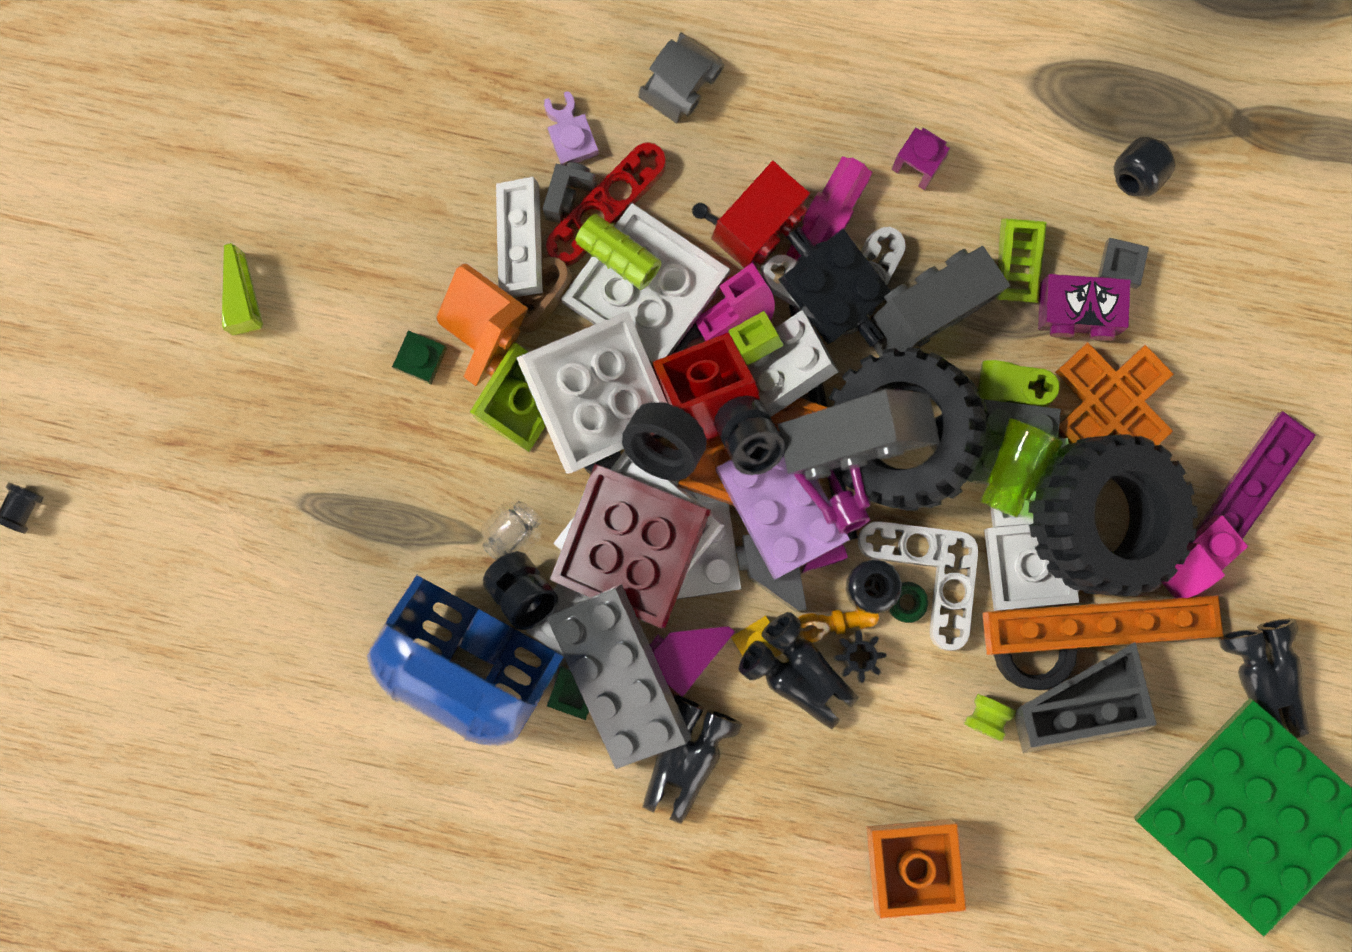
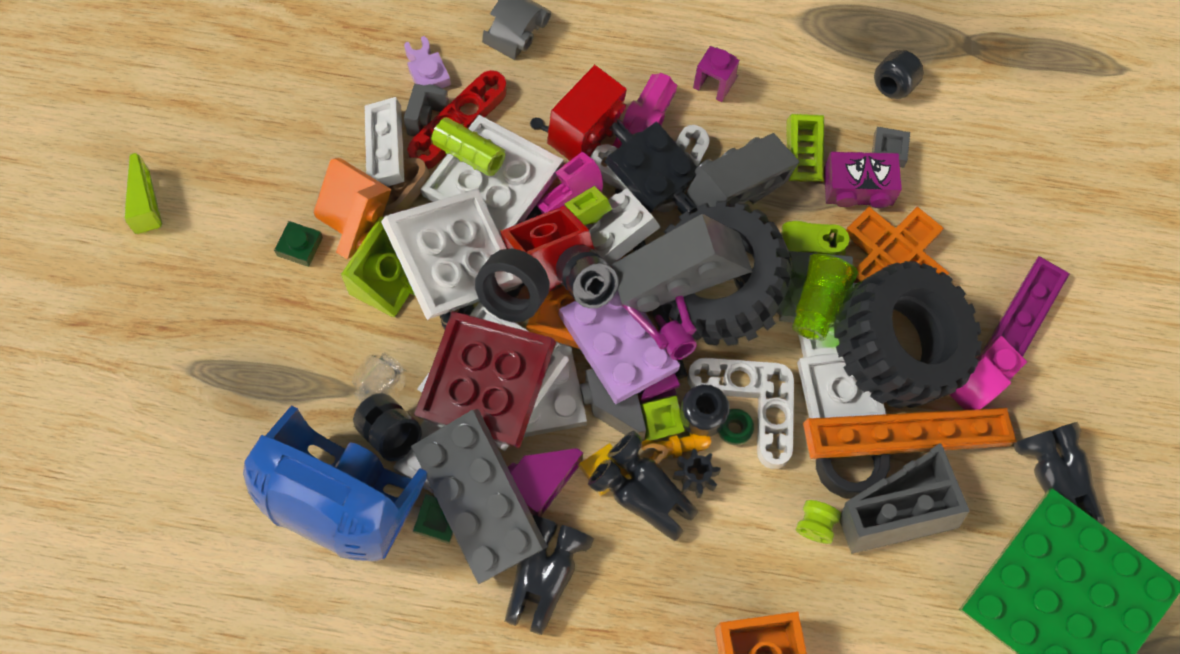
camera: 10 degrees left, 15 degrees down
none -> lime plate [640,396,685,440]

